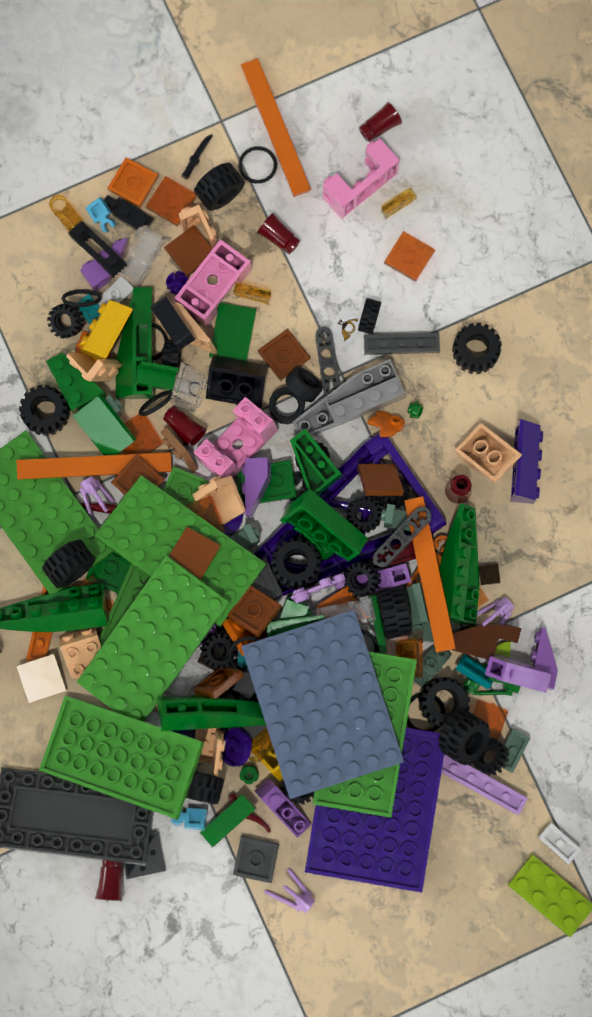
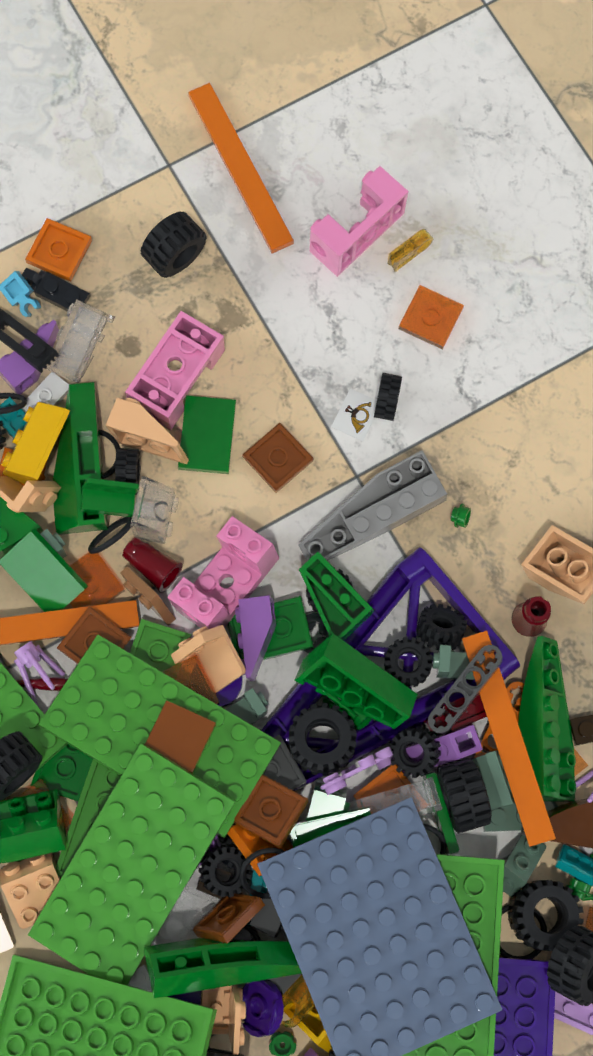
camera: 10 degrees left, 5 degrees down
clear orange tile [146,176,197,227] -> none
black beam [150,296,195,351] -> none
dark orange tile [164,225,213,277] -> none
dark purple gear [166,271,188,295] -> none
light nougat bracket [178,205,217,248] -> none
black piece [181,134,213,180] -> none
black slope [205,355,269,409] -> none
clear yellow piece [233,283,271,305] -> none
black tyre [238,146,277,184] -> none
dark red plant [257,213,301,255] -> none
black tyre [269,387,305,425] -> none
black tyre [285,367,323,402] -> none
dark grey beam [315,327,340,397] -> none
dark orange tile [357,464,404,496] -> none
dark red plant [359,102,402,142] -> none
dark grey plate [364,333,440,355] -> none
orange plate [367,411,405,437] -> none
clear orange tile [396,638,423,679] -> none
black tyre [452,323,502,374] -> none

